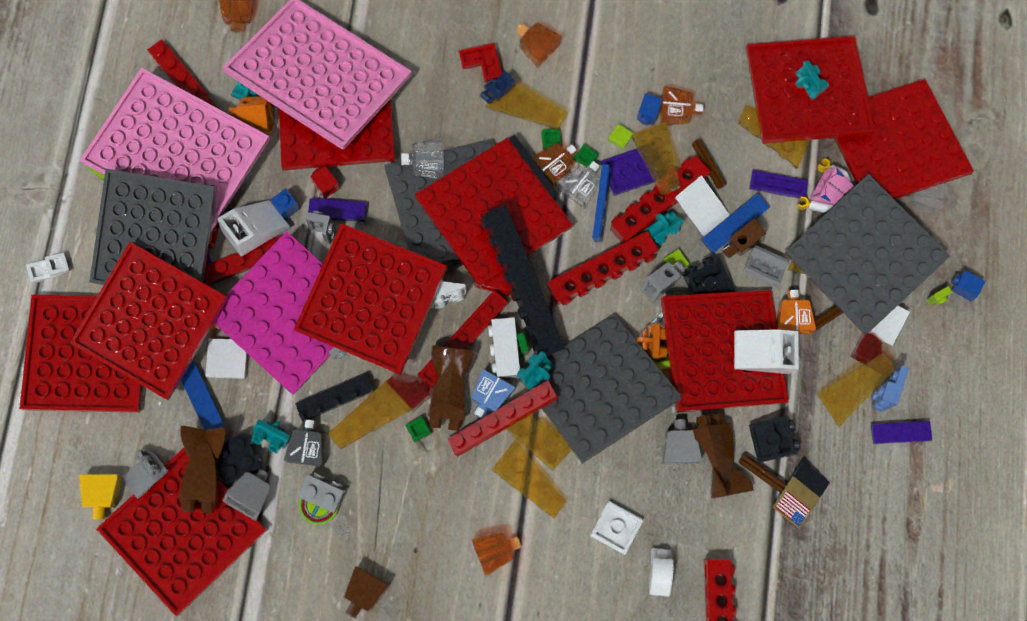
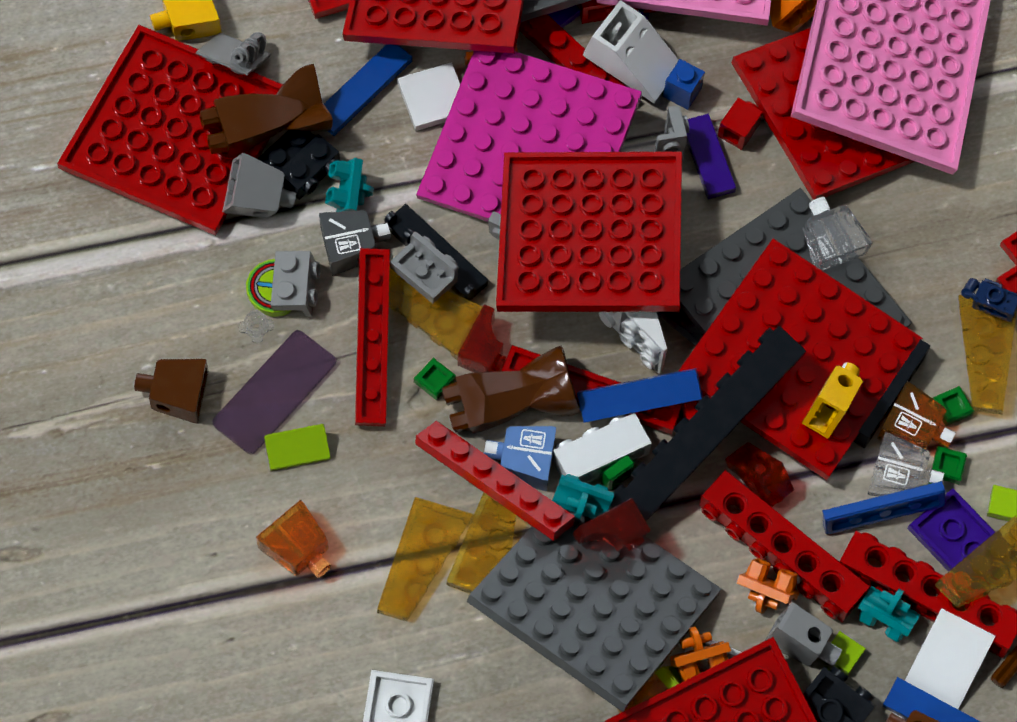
camera: 70 degrees right, 10 degrees down
none -> clear purple piece [212,330,336,454]
none -> lime slope [264,424,331,471]
none -> red plate [355,248,390,427]
none -> light grey bracket [390,231,459,304]
none -> clear red arch [573,498,651,552]
none -> blue tile [577,368,703,423]
none -> clear red arch [725,442,794,507]
none -> orange hips [737,558,800,614]
none -> yellow torso [802,362,863,439]

